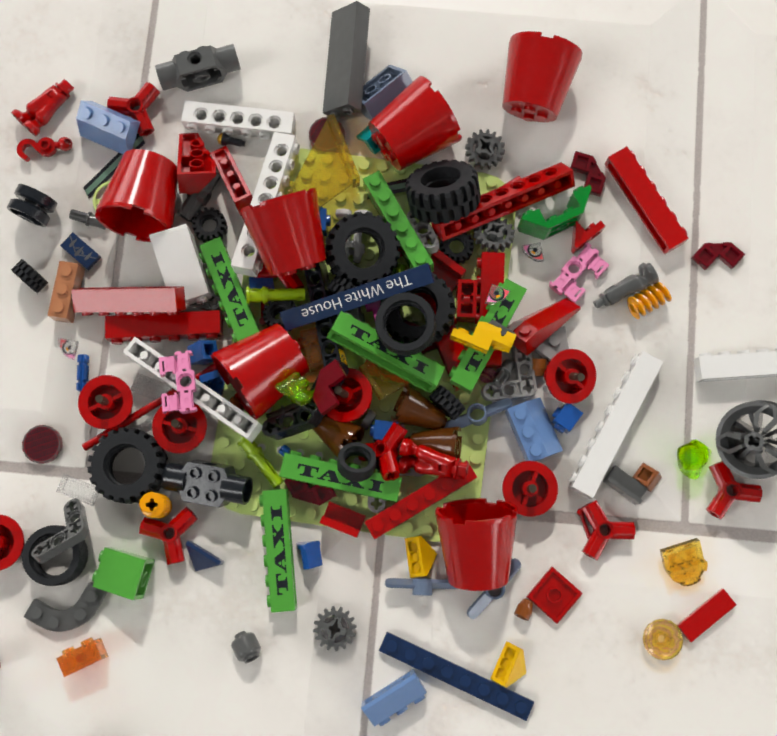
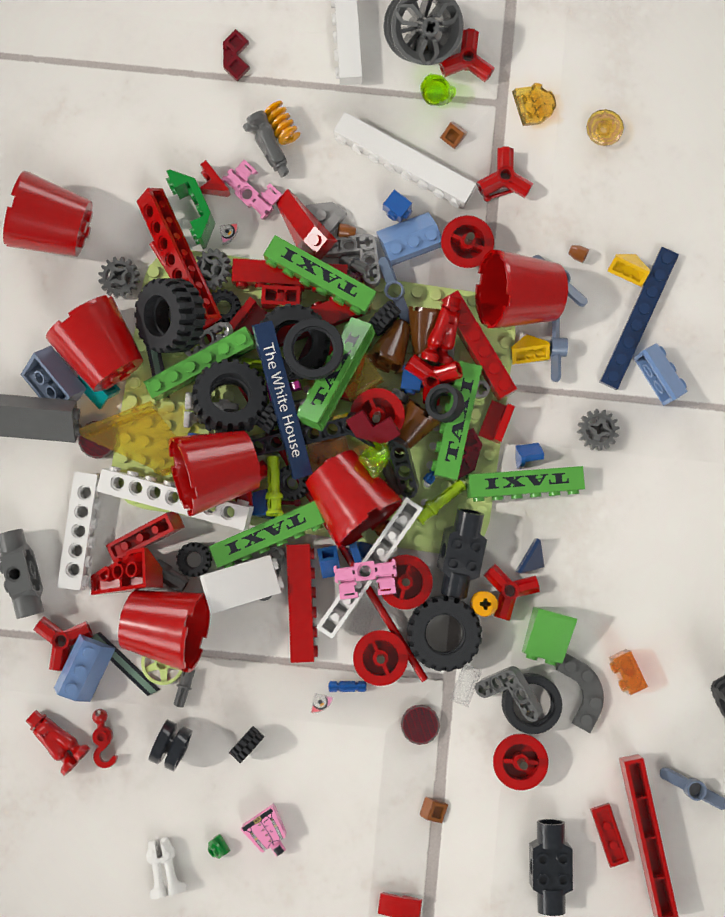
camera: 90 degrees left, 5 degrees up
nougat brick [47,261,85,323] -> none
dark blue tile [60,232,101,271] -> none
brick [71,286,186,316] -> none
black piece [217,133,246,147] -> none
dark grey head [231,631,261,663] -> none
yellow plate [450,320,516,354] -> none
clear tile [485,284,510,305] -> none
red tile [526,566,583,624] -> none
red piece [544,349,597,404] -> none
dark red tile [570,151,606,197] -> none
dark grey panel [603,465,648,505] -> none
red brick [605,146,689,254] -> none
red tile [676,588,737,642] -> none

